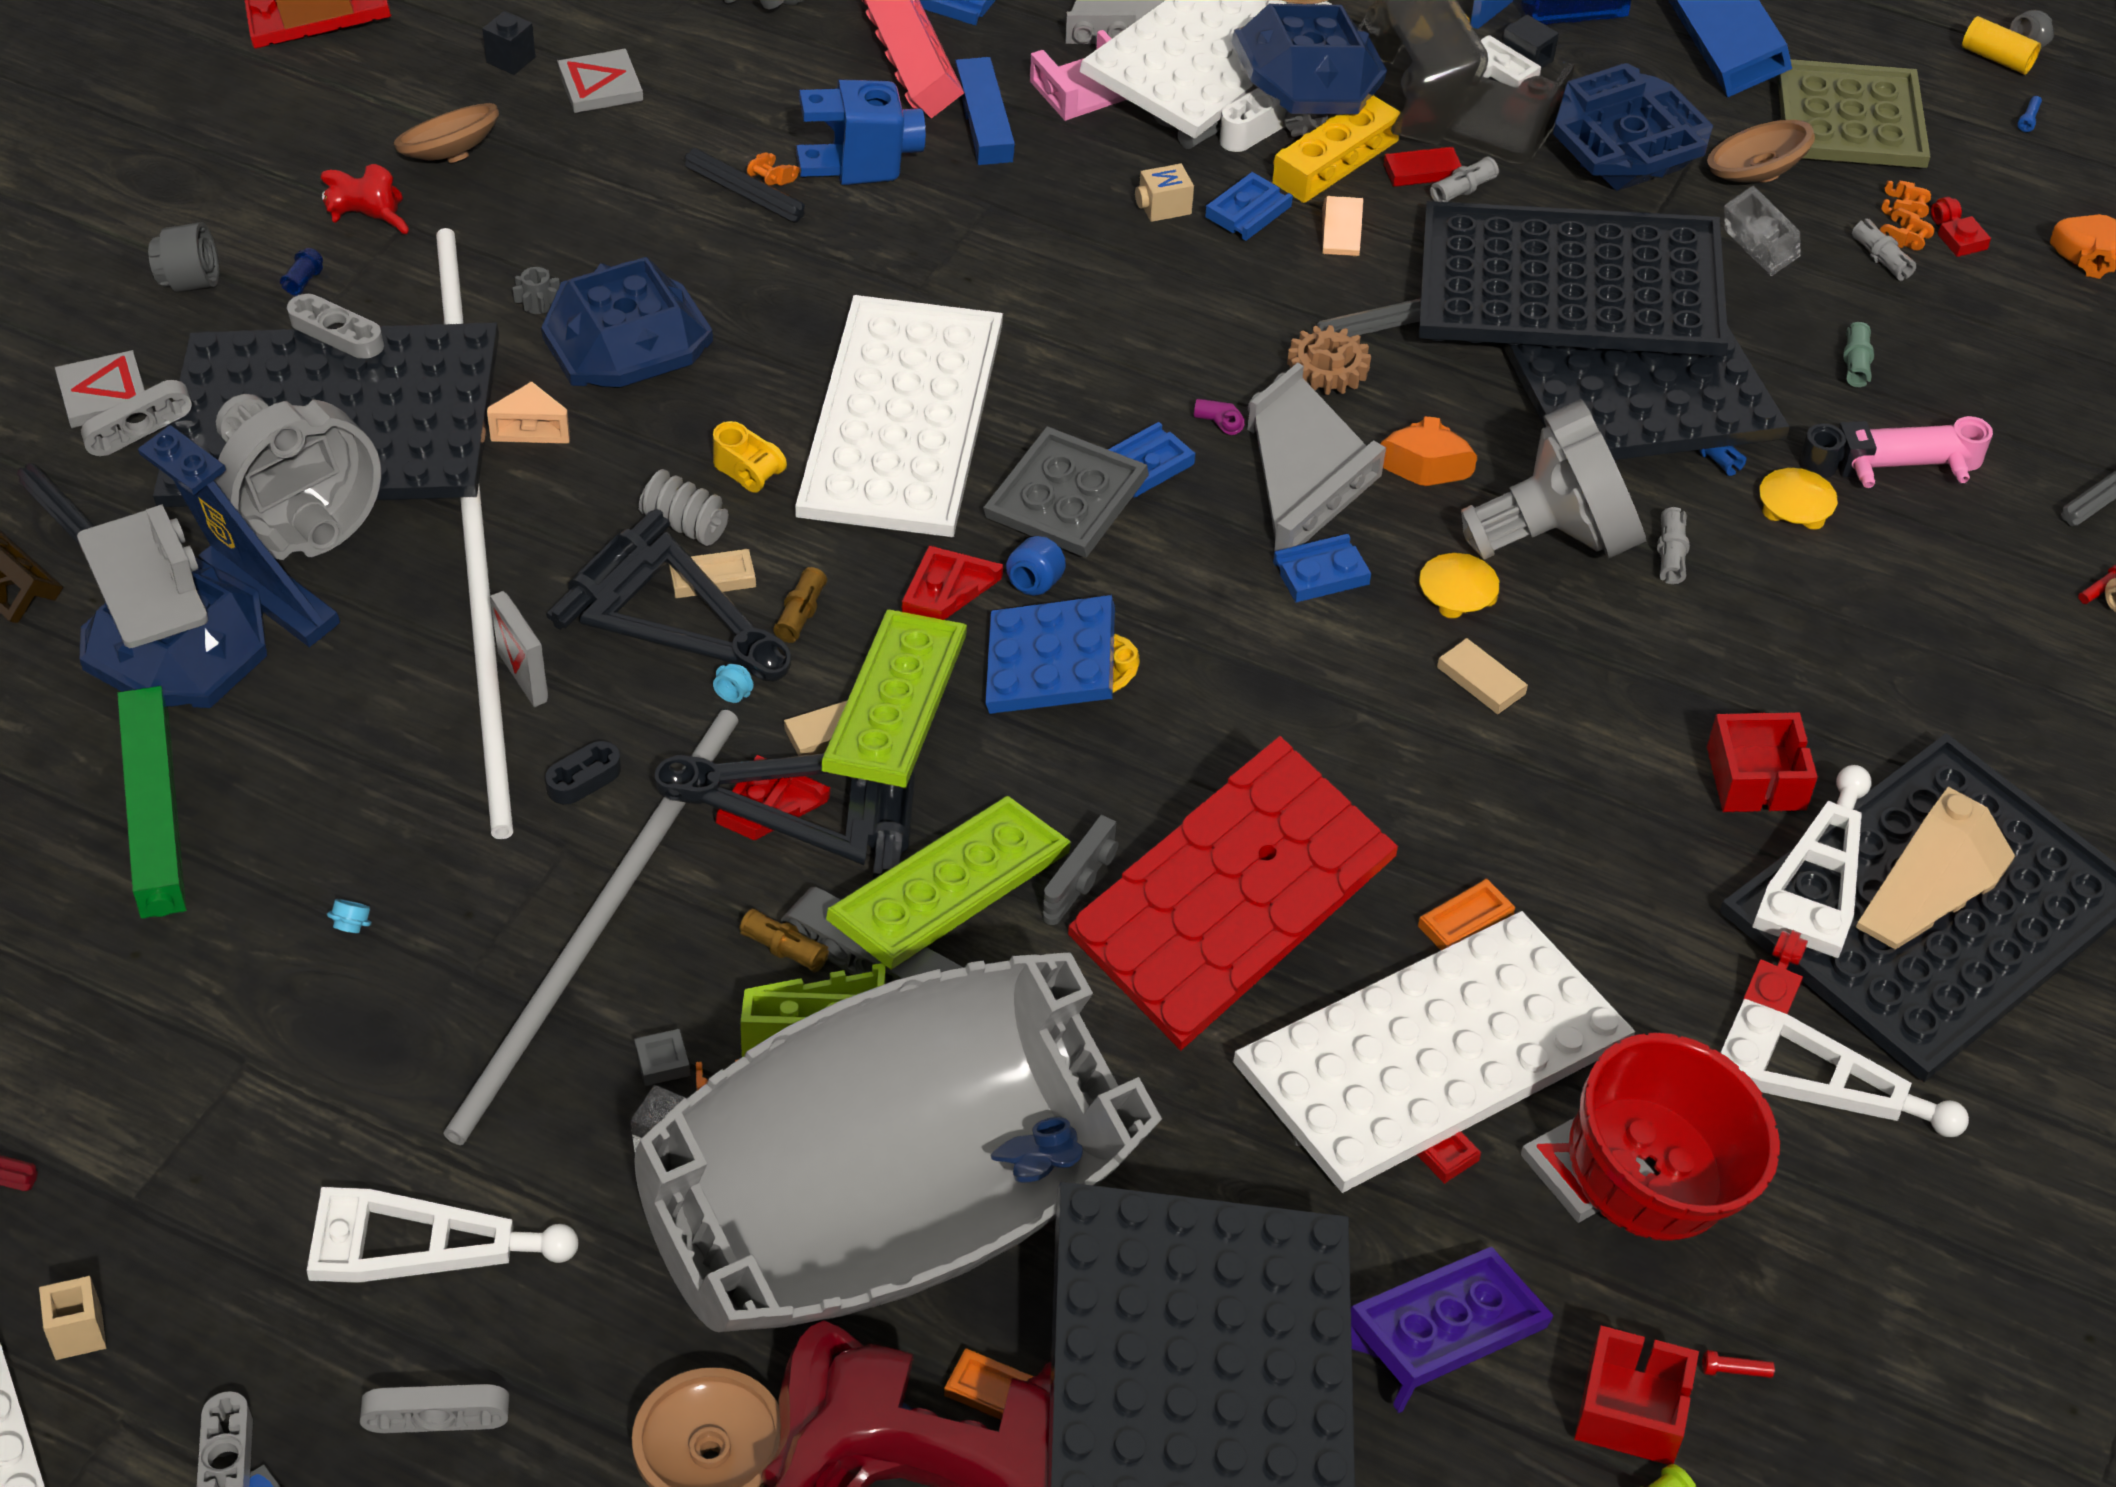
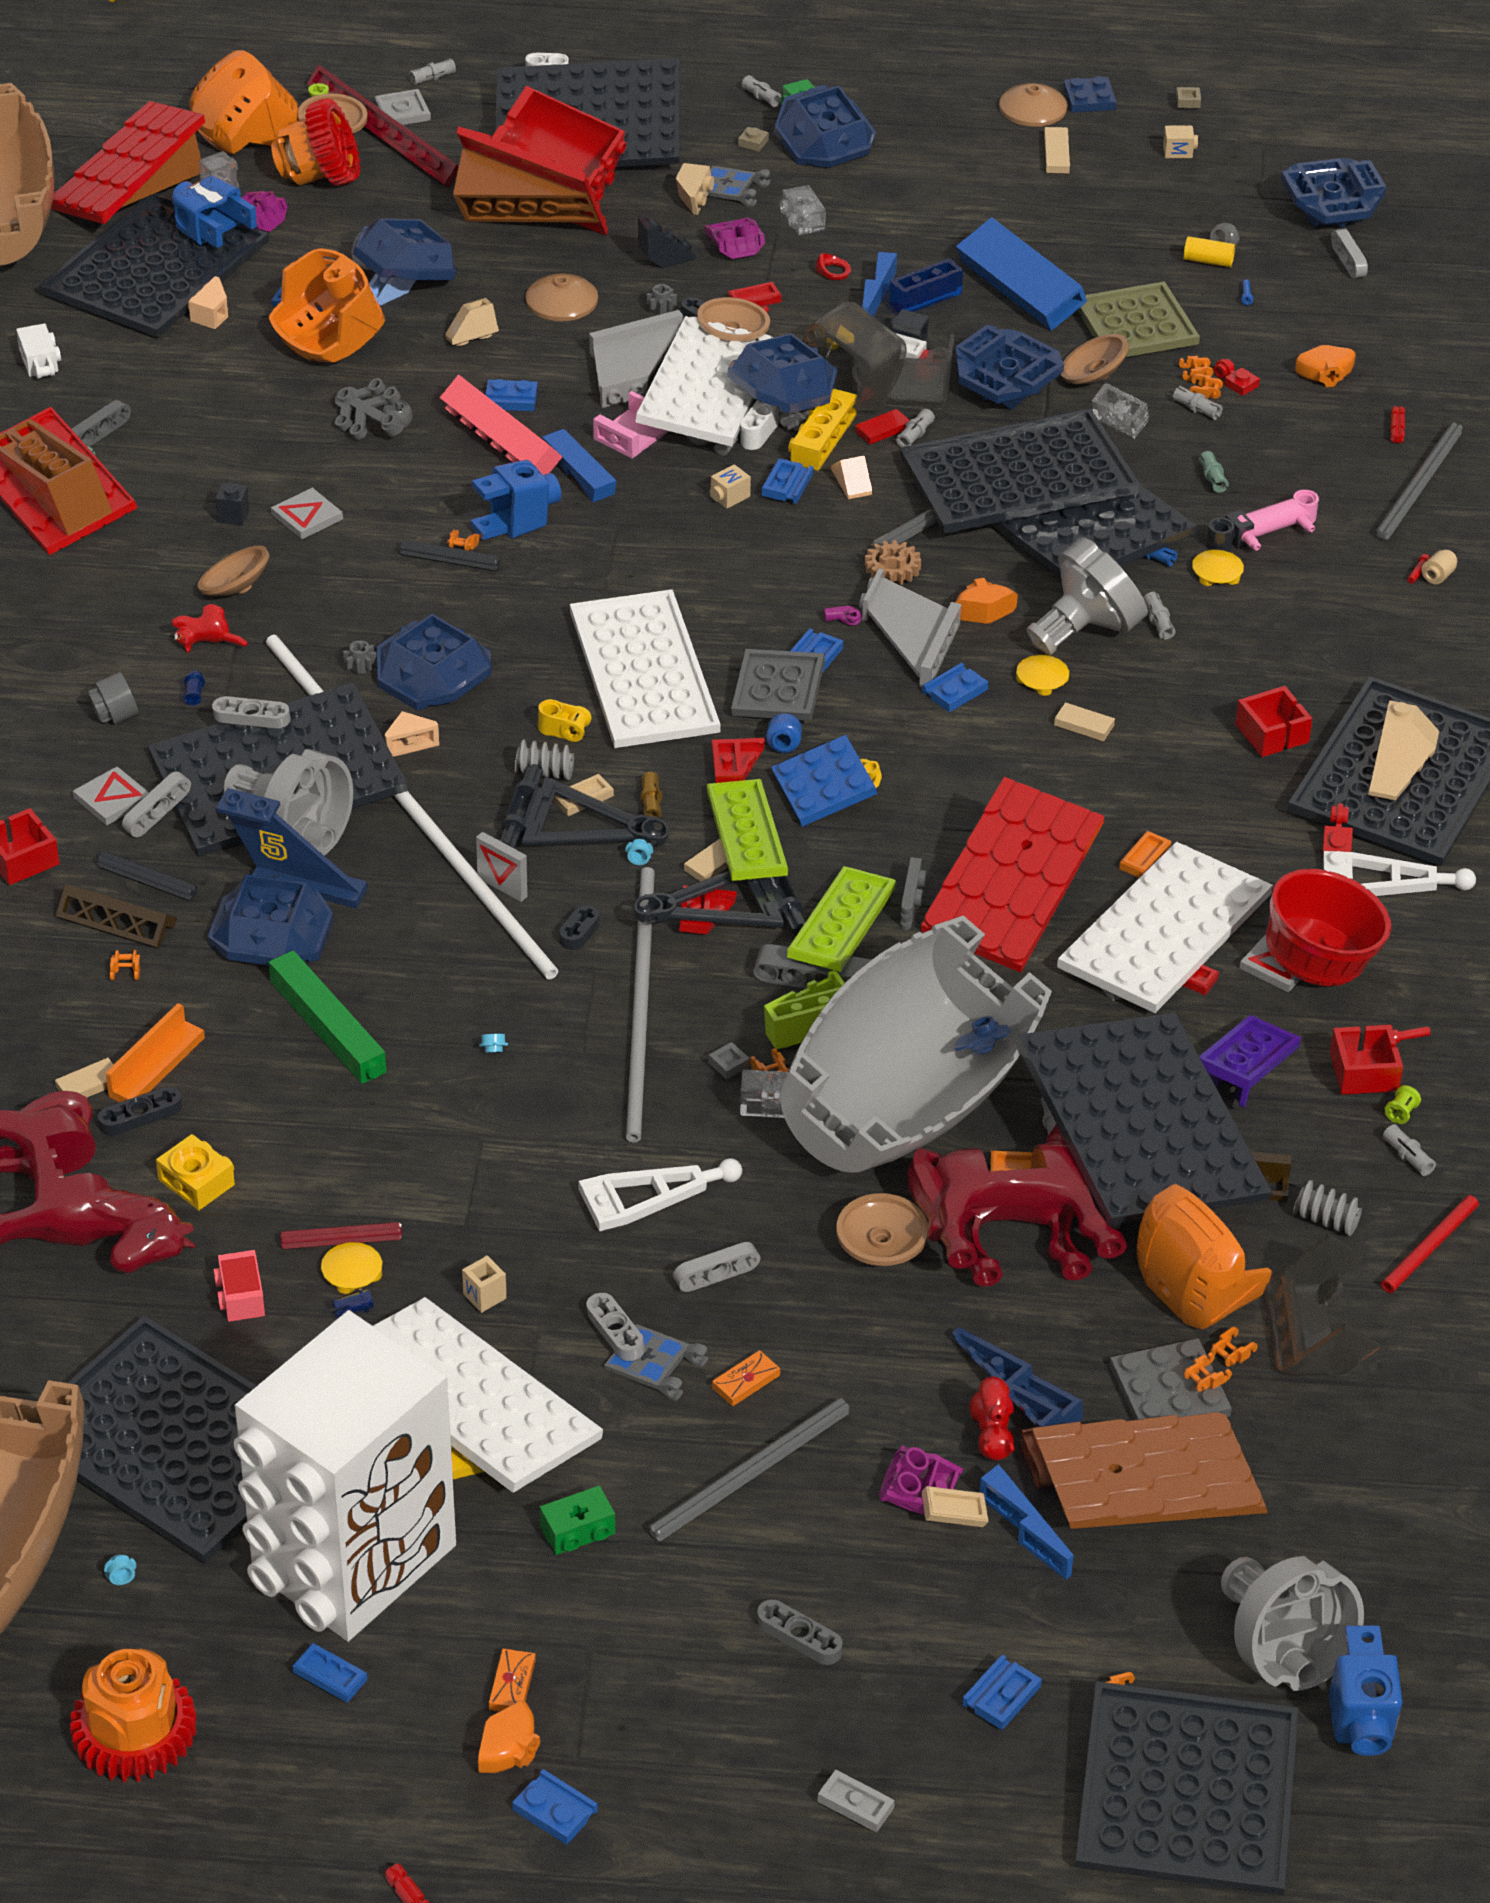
camera: 20 degrees left, 5 degrees down
light grey bracket [77,505,208,648] -> none
pearl gold pin [740,909,829,972] -> none
white plate [1753,765,1871,958] -> none

